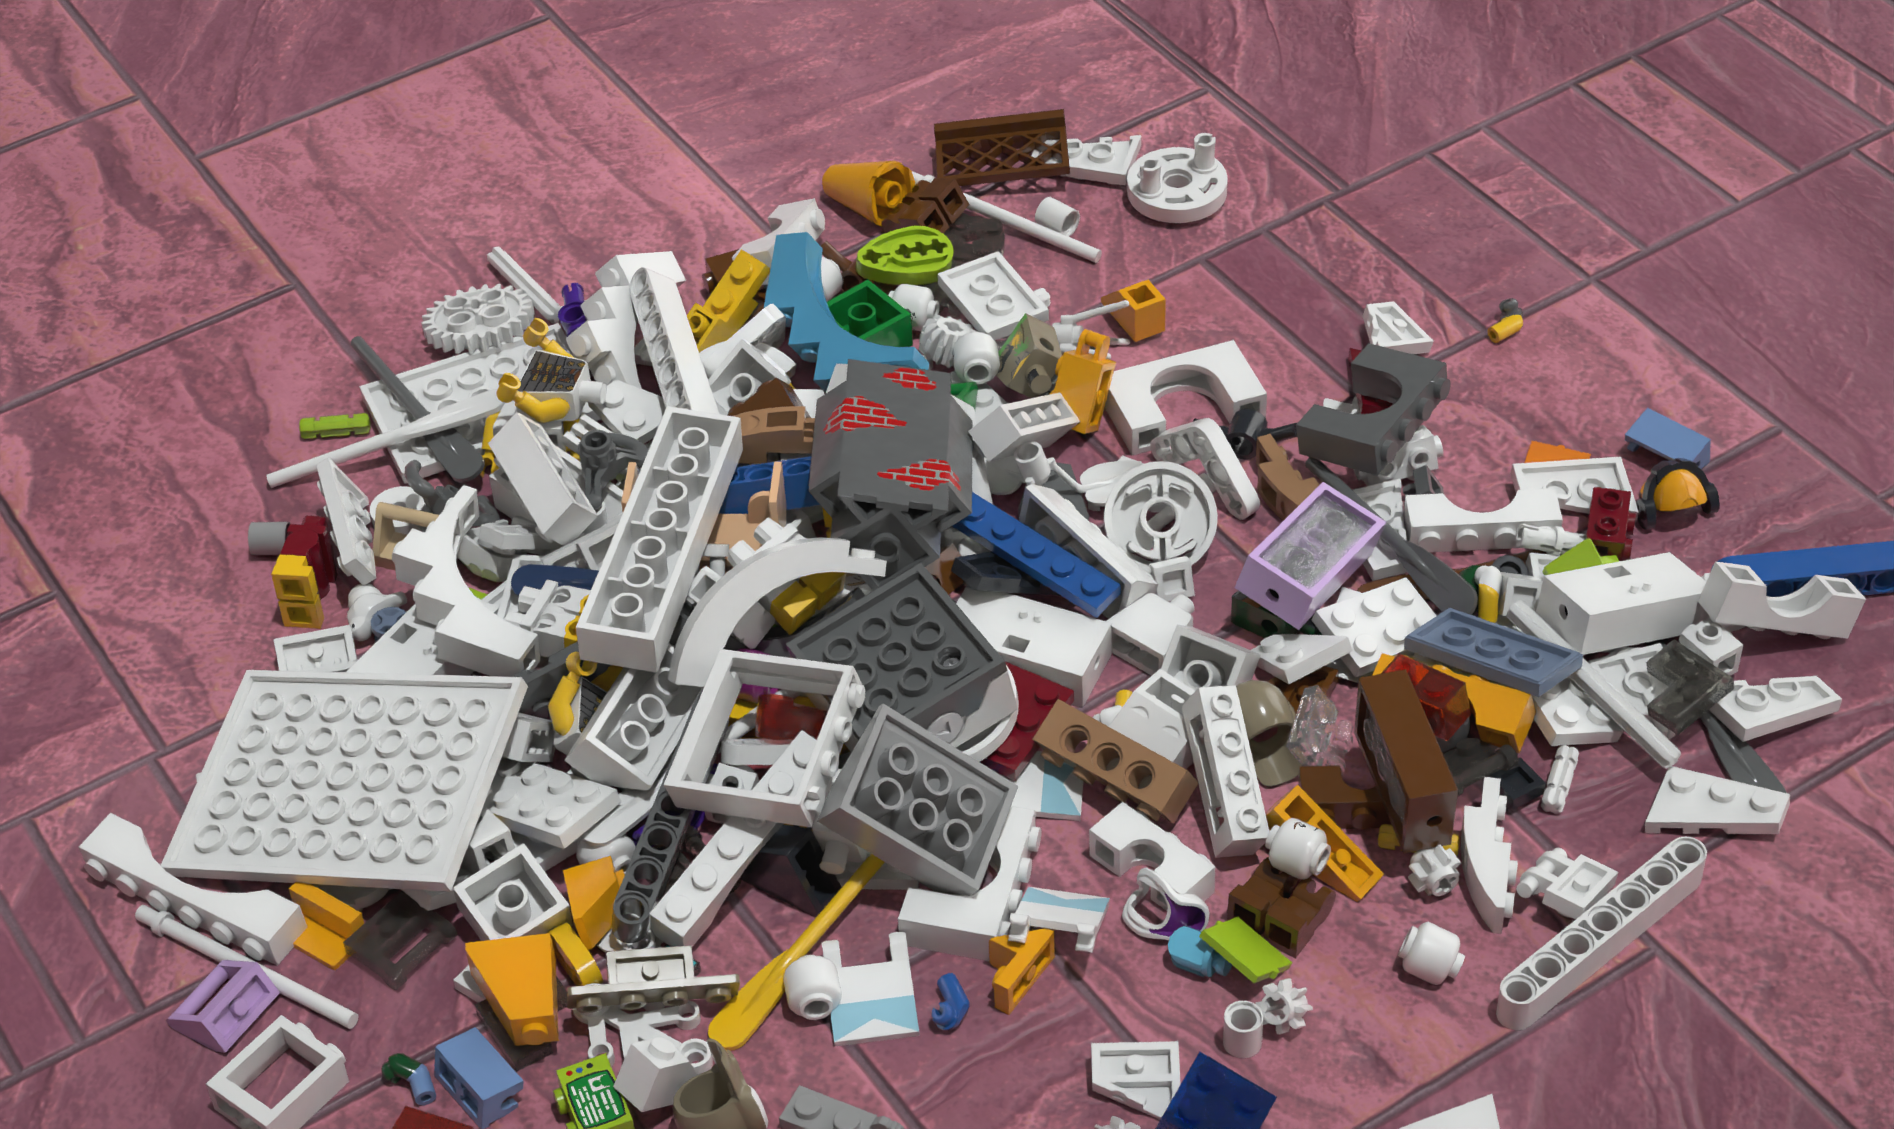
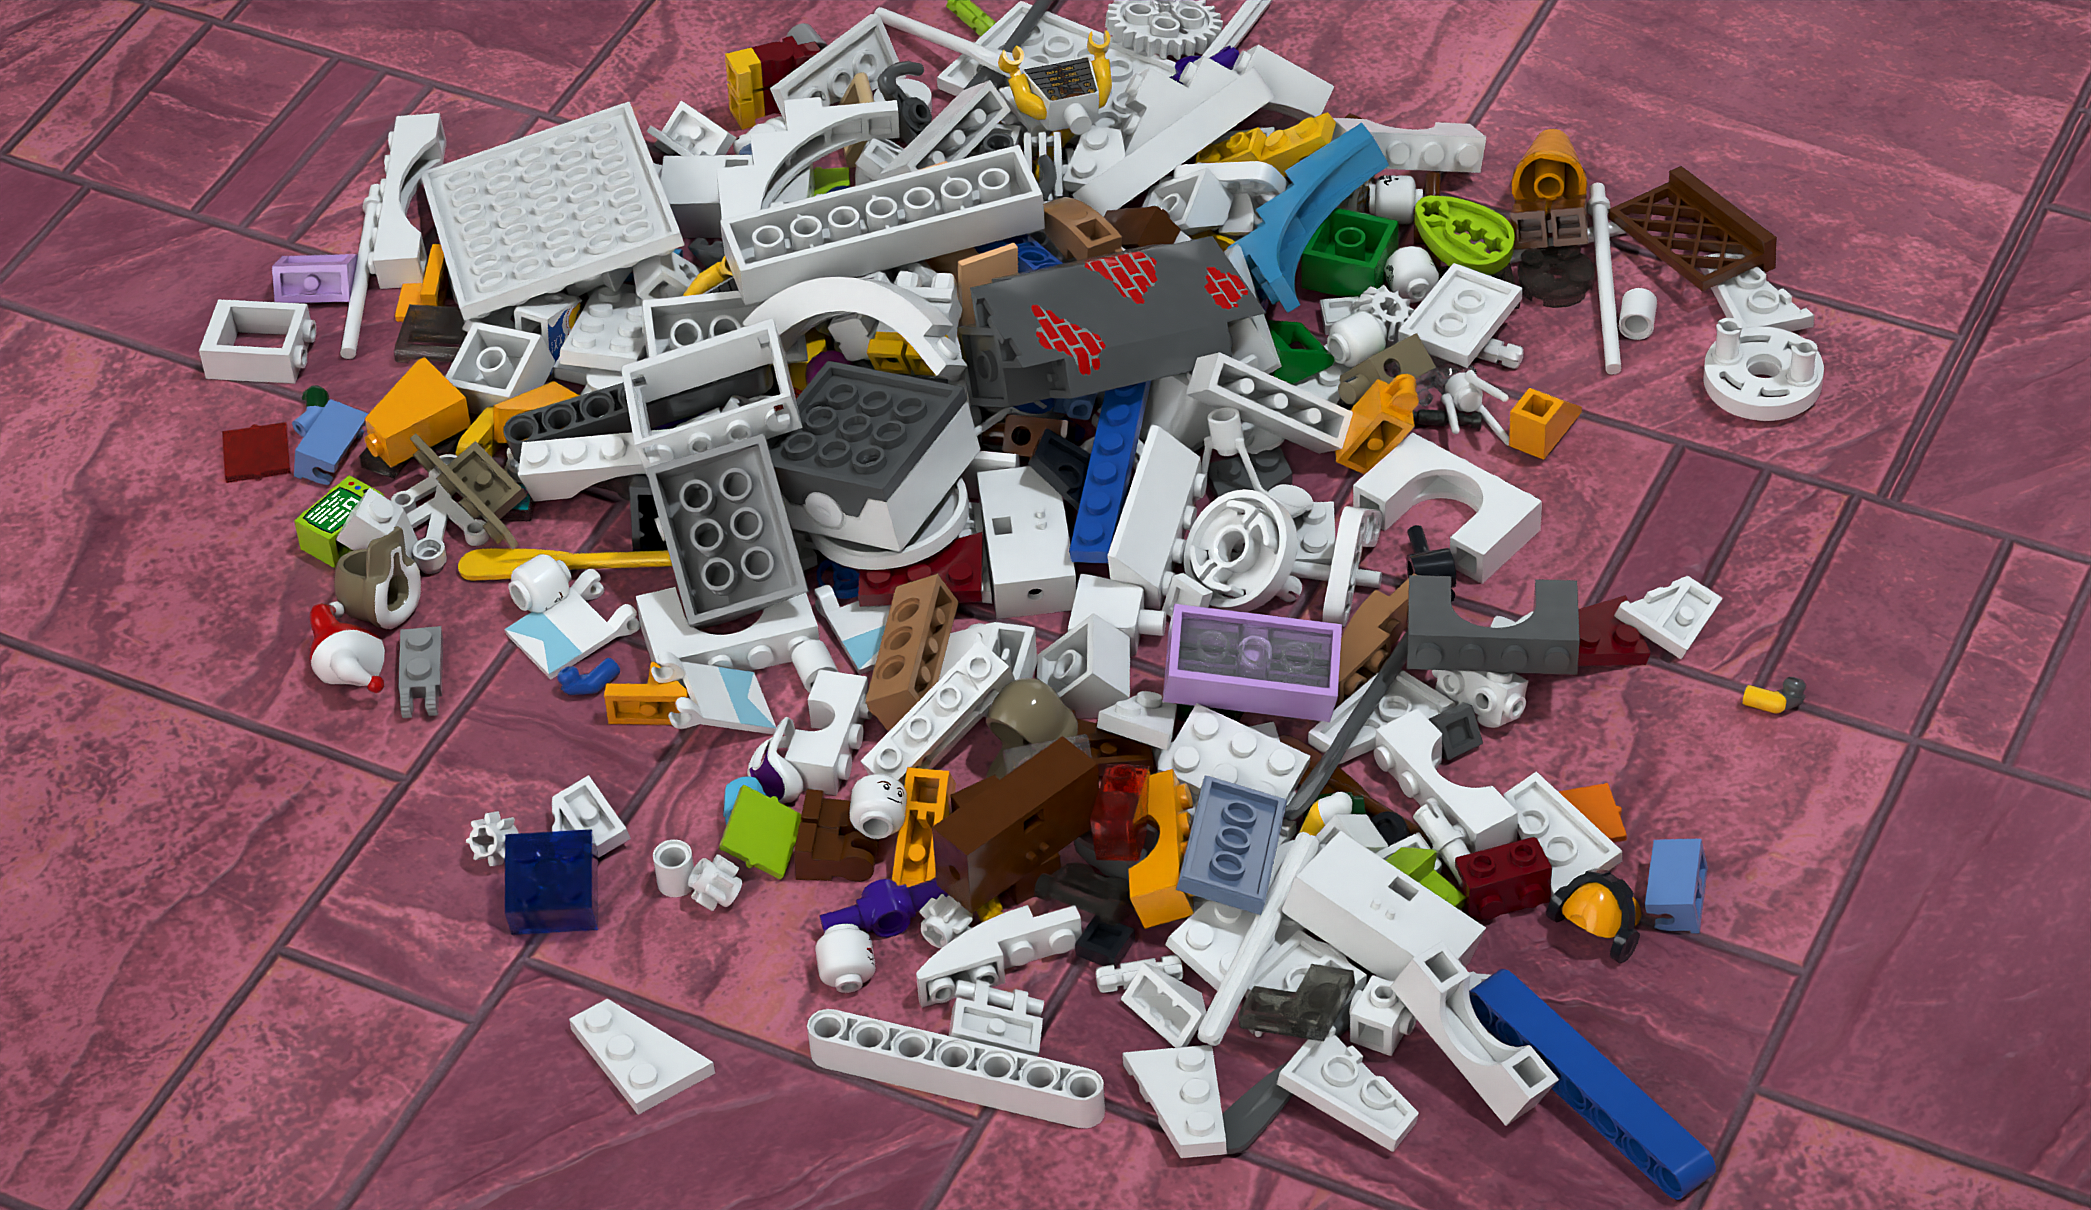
camera: 60 degrees right, 0 degrees up
none -> white piece [791,640,839,693]
none -> dark purple pin [819,878,949,938]
none -> white slope [1121,963,1206,1048]

